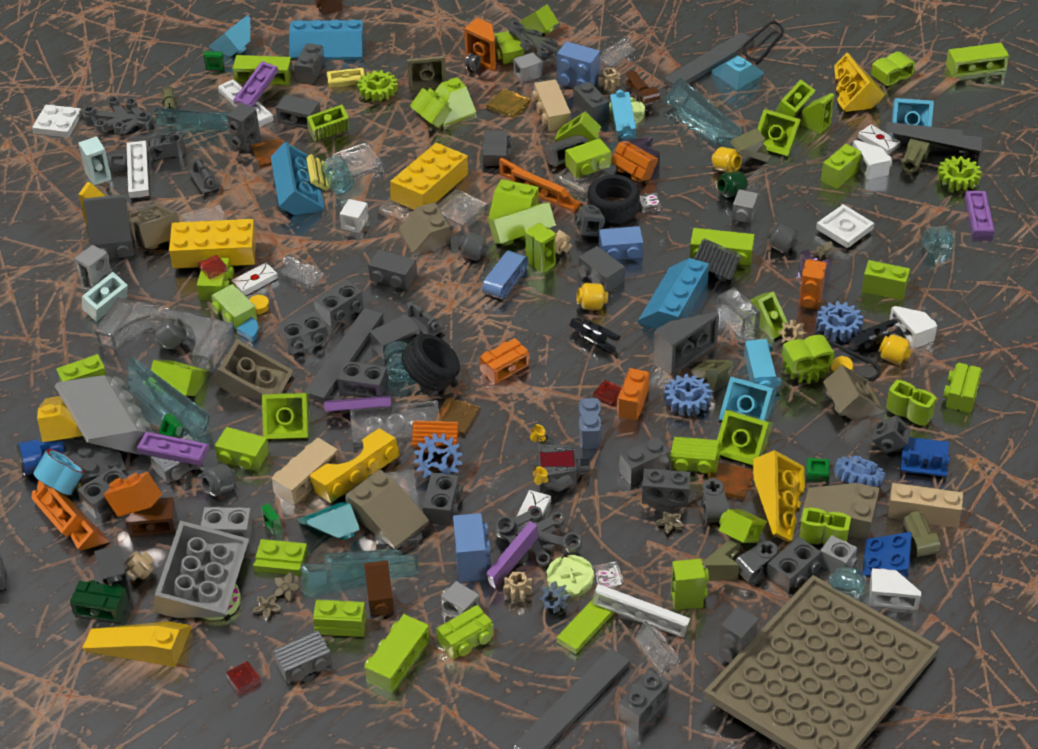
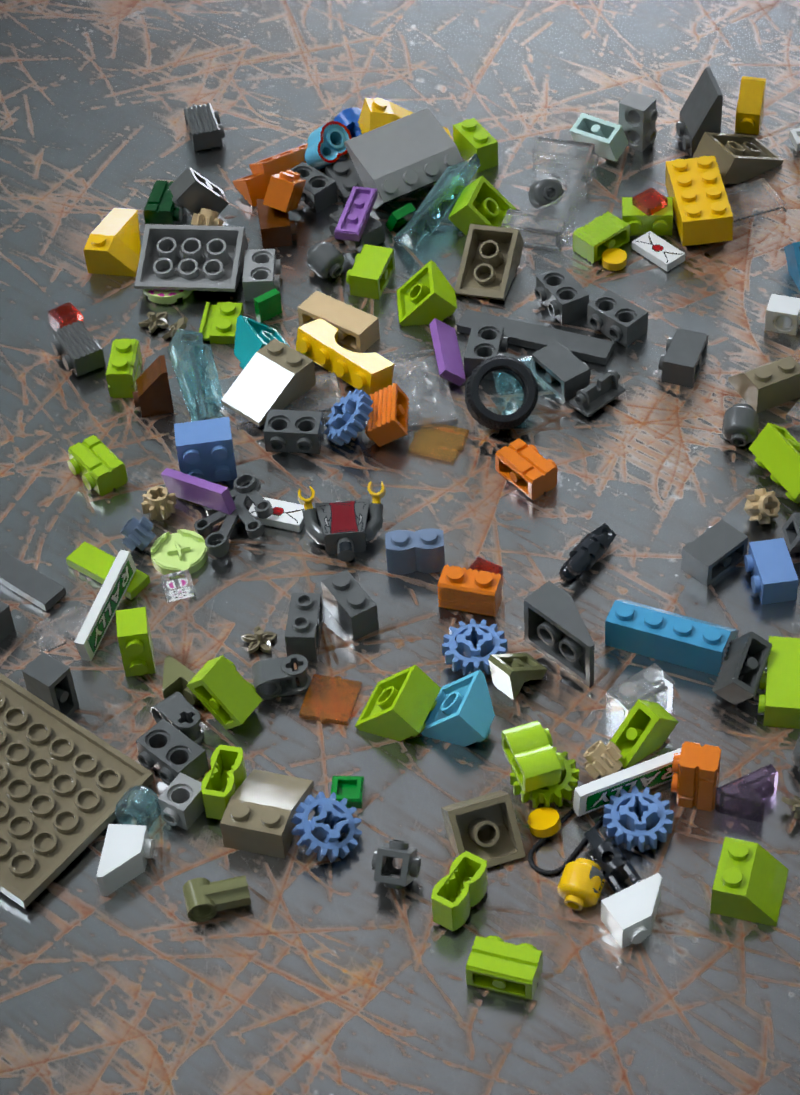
camera: 90 degrees right, 0 degrees up
dark azure tile [237,317,258,343] -> none
clear hinge [280,256,325,288] -> none
lime brick [364,614,430,693] -> none
light grey brick [441,581,480,618] -> none
medium blue beam [482,250,528,300] -> none
lime brick [525,223,556,273] -> none
yellow head [576,283,608,311] -> none
lime brick [670,437,720,474] -> none
medium azure brick [744,339,782,388] -> none
yellow wedge [753,450,805,542] -> none
blue hinge [862,532,912,578] -> none
tan brick [887,483,963,528] -> none
blue hinge [901,437,950,477] -> none
none -> white tile [573,748,681,817]

